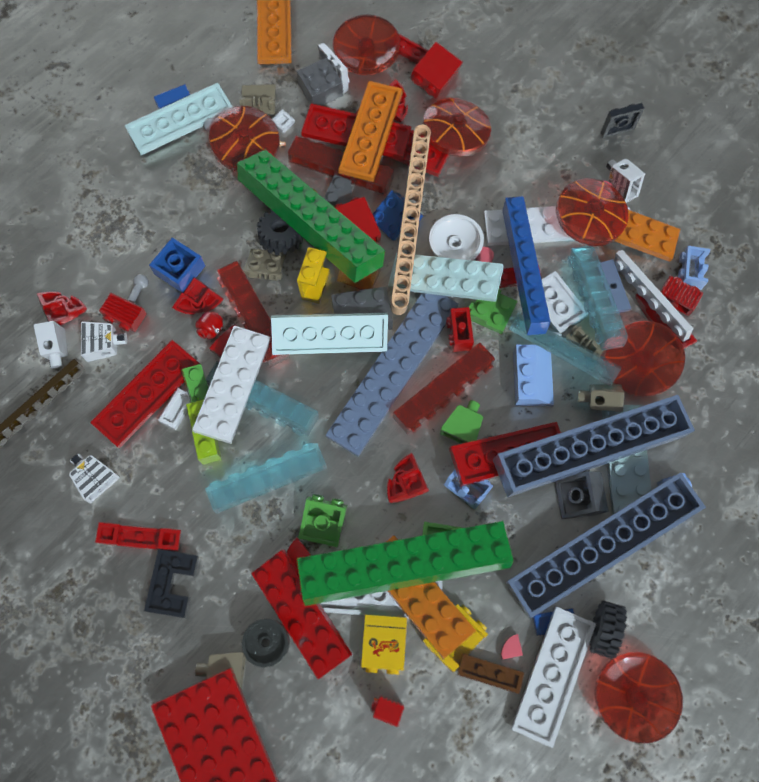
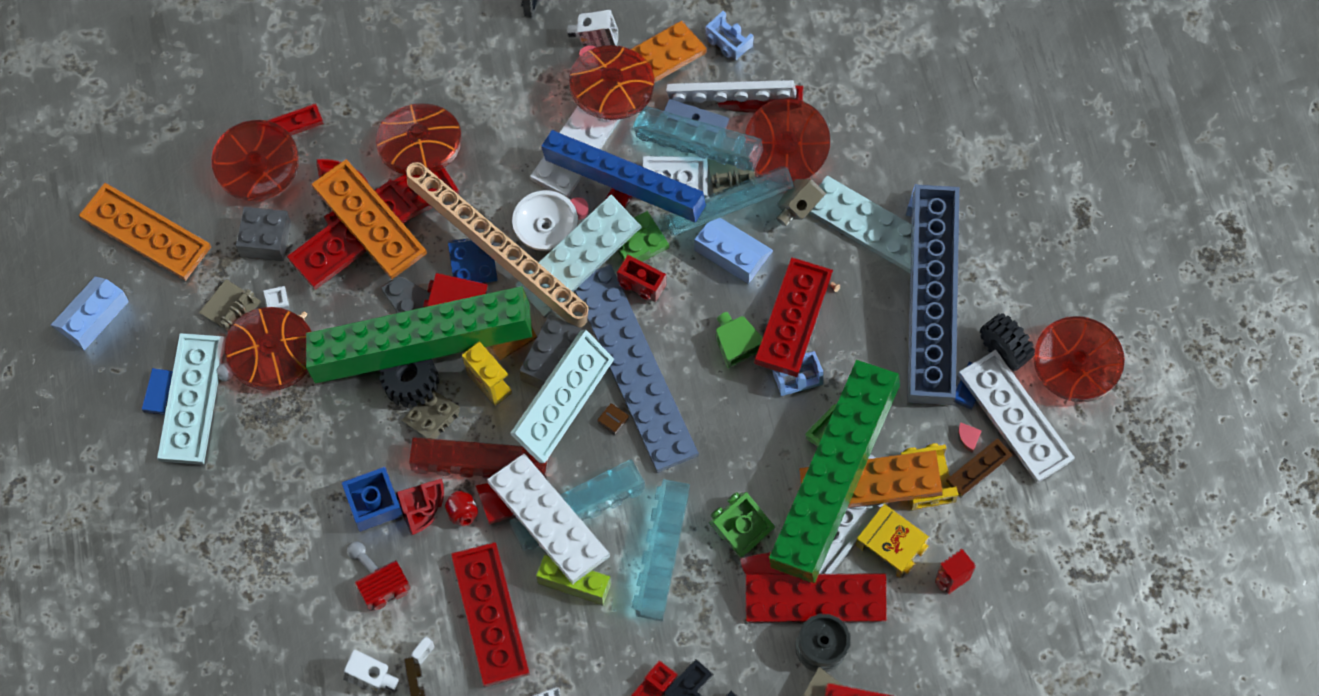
camera: 55 degrees left, 5 degrees down
red brick [37,291,87,325] -> none
white torso [81,322,127,362] -> none
white tile [158,388,191,430] -> none
bright green plate [181,364,208,403] -> none
clear red brick [288,136,394,196] -> none
white wing [318,43,350,93] -> none
red brick [387,453,429,503] -> none
clear red brick [393,343,495,435] -> none
red brick [409,42,463,99] -> none
sand blue brick [493,395,695,498] -> none
flat silver slope [555,471,609,519] -> none
red brick [660,275,703,316] -> none
none -> light blue slope [51,276,129,351]
none -> white tile [411,637,434,665]
none -> reddish brown tile [597,403,629,435]

